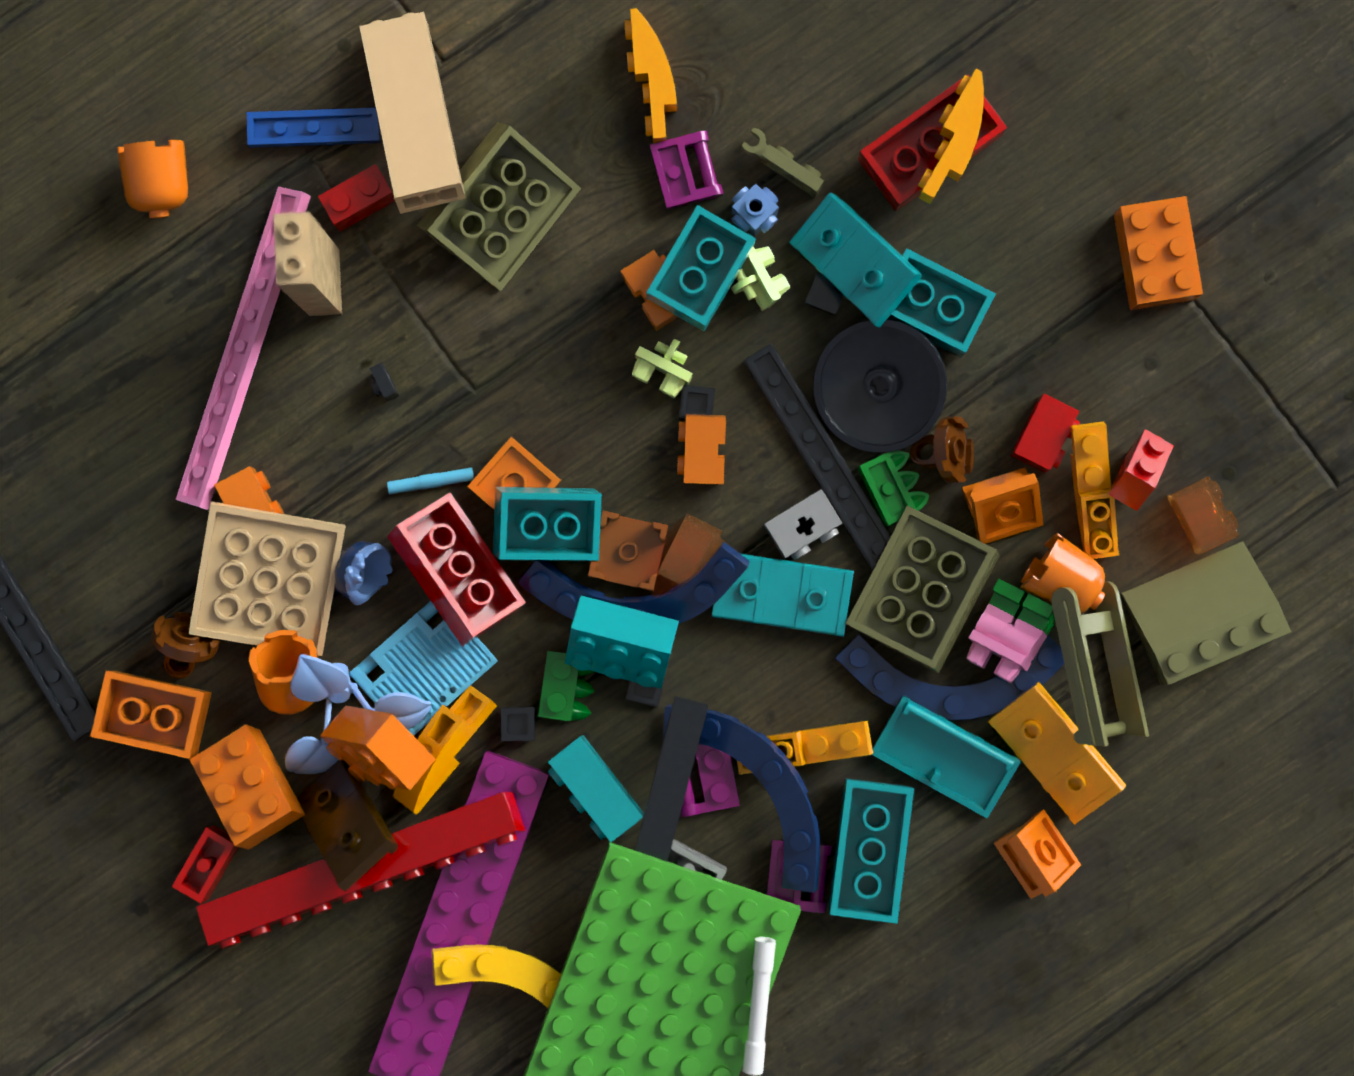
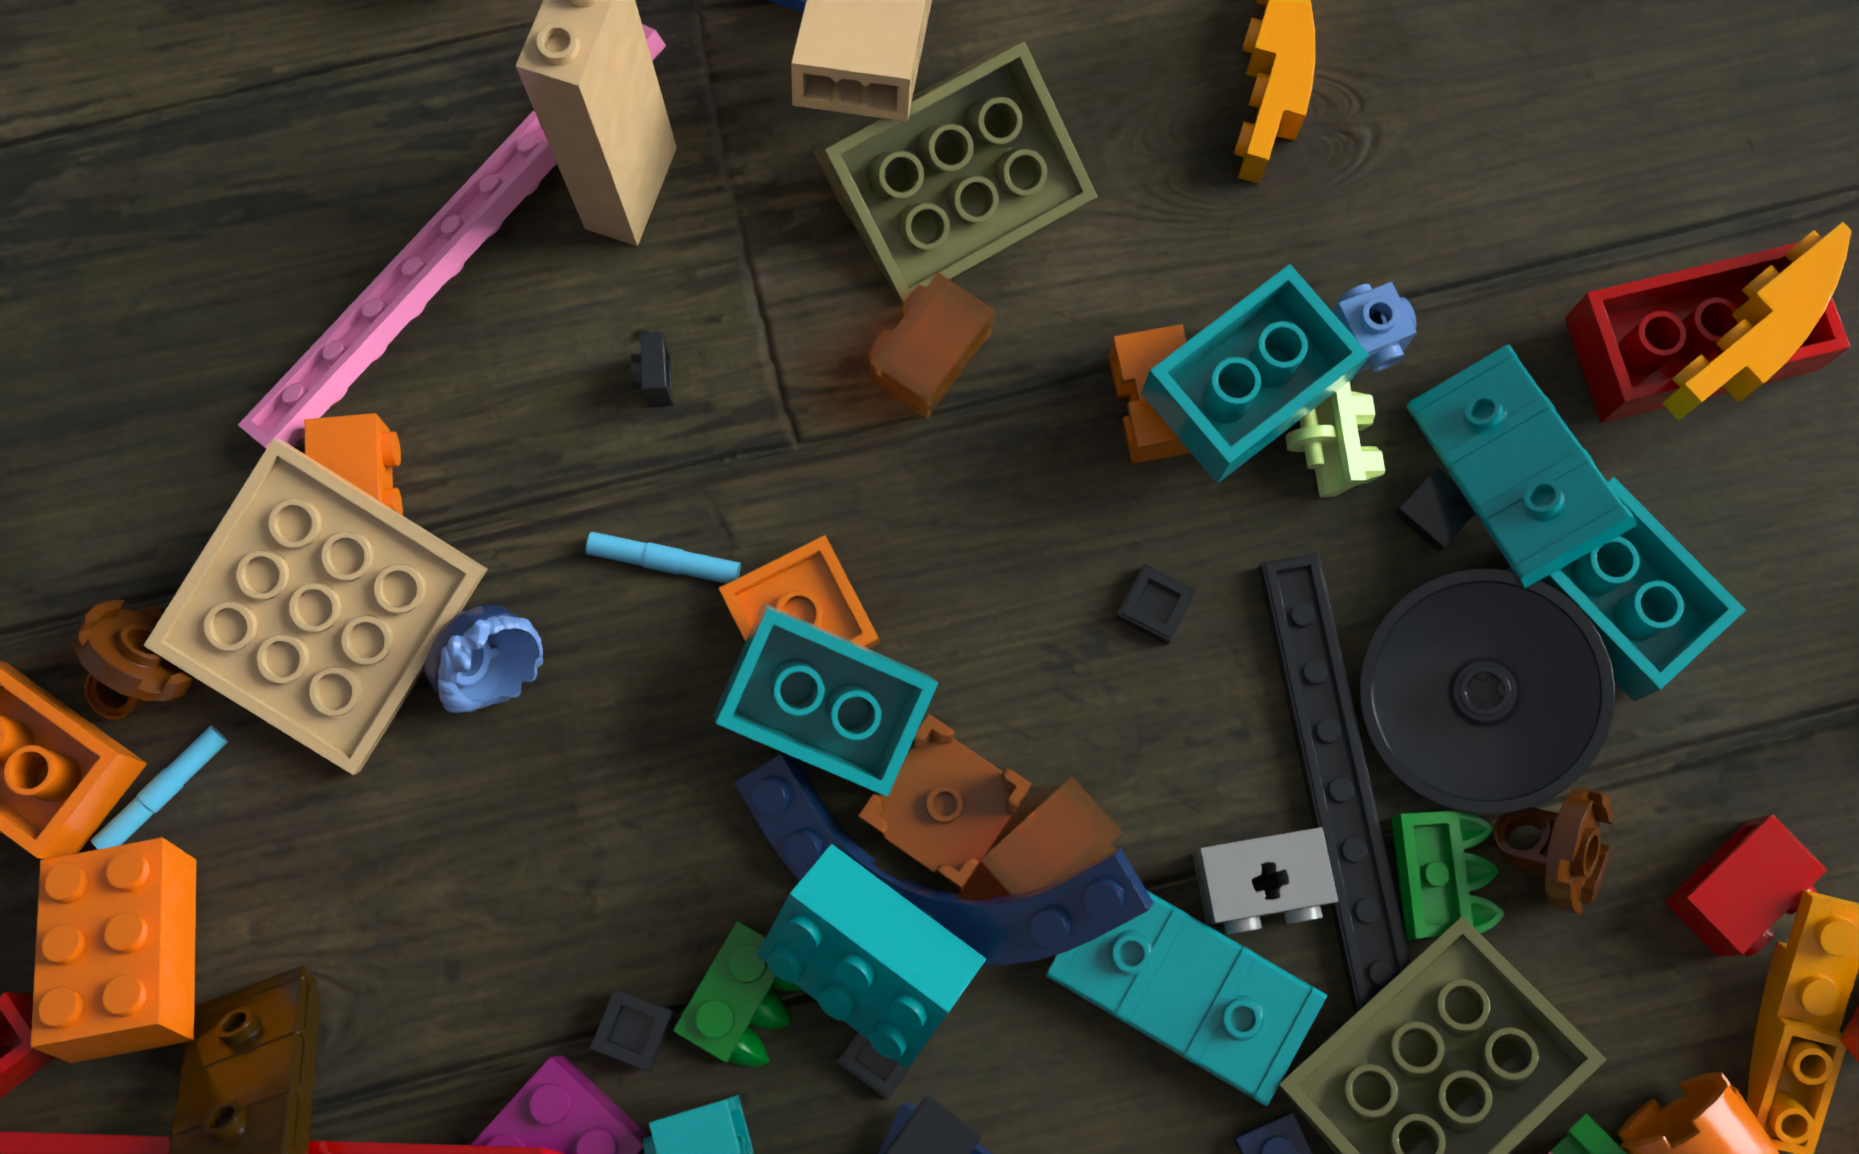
camera: 20 degrees right, 10 degrees down
orange cylinder [249,630,318,715] -> none
light blue plant [285,654,431,774] -> none
red brick [318,164,395,232] -> none
orange brick [320,706,436,790] -> none
medium azure window [348,601,498,736] -> none
red brick [387,493,526,647] -> none
light orange slope [393,685,497,815] -> none
yellowish green hips [632,339,693,398] -> none
magenta plate [650,131,724,210] -> none
orange brick [677,414,726,484] -> none
olive plate [742,128,824,198] -> none
orange bracket [962,468,1044,544] -> none
none -> medium azure piece [91,725,228,849]
none -> clear orange brick [868,272,995,419]

